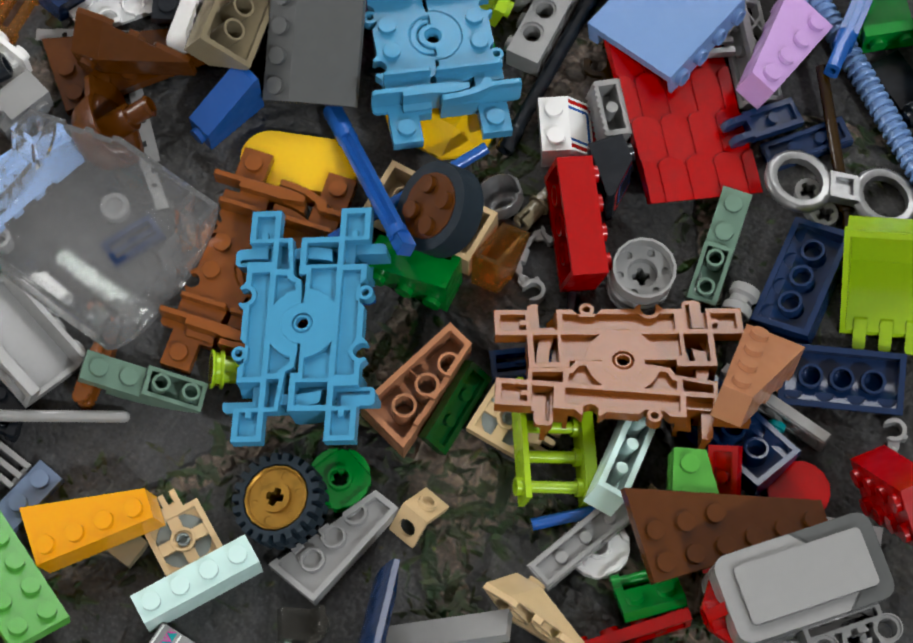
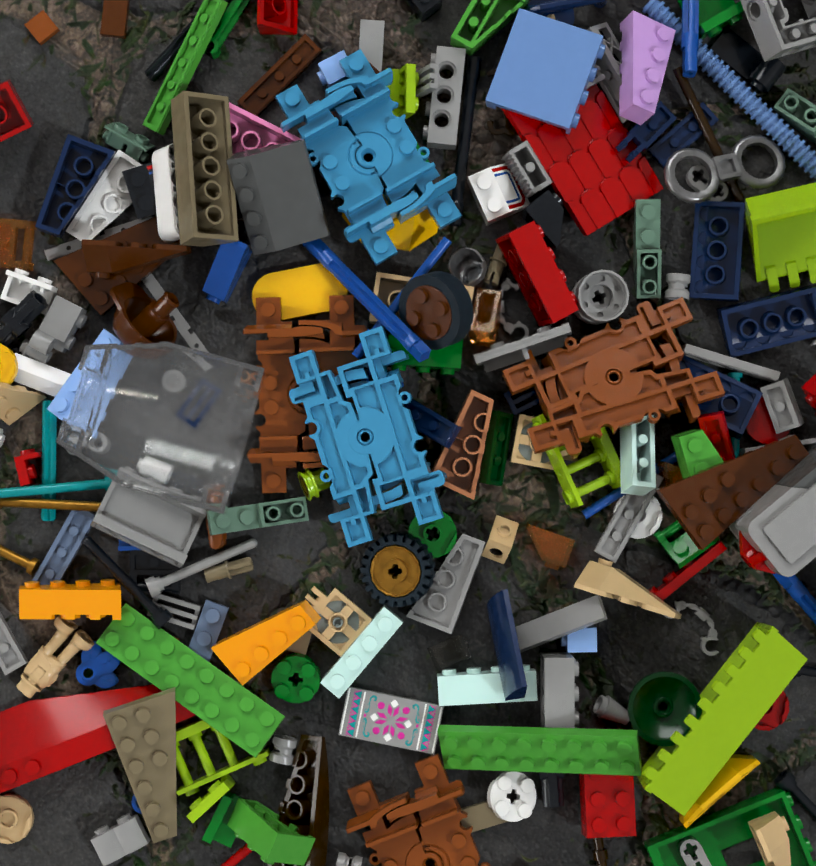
camera: 25 degrees left, 20 degrees up
nougat wedge [710,324,805,427] -> none
none -> dark tan axle [204,557,254,583]
none -> green plate [271,653,321,703]
none -> dark blue tile [403,395,461,449]
none -> light grey container [473,323,572,373]
none -> clear orange slope [525,524,575,570]
none -> light grey panel [760,378,804,434]

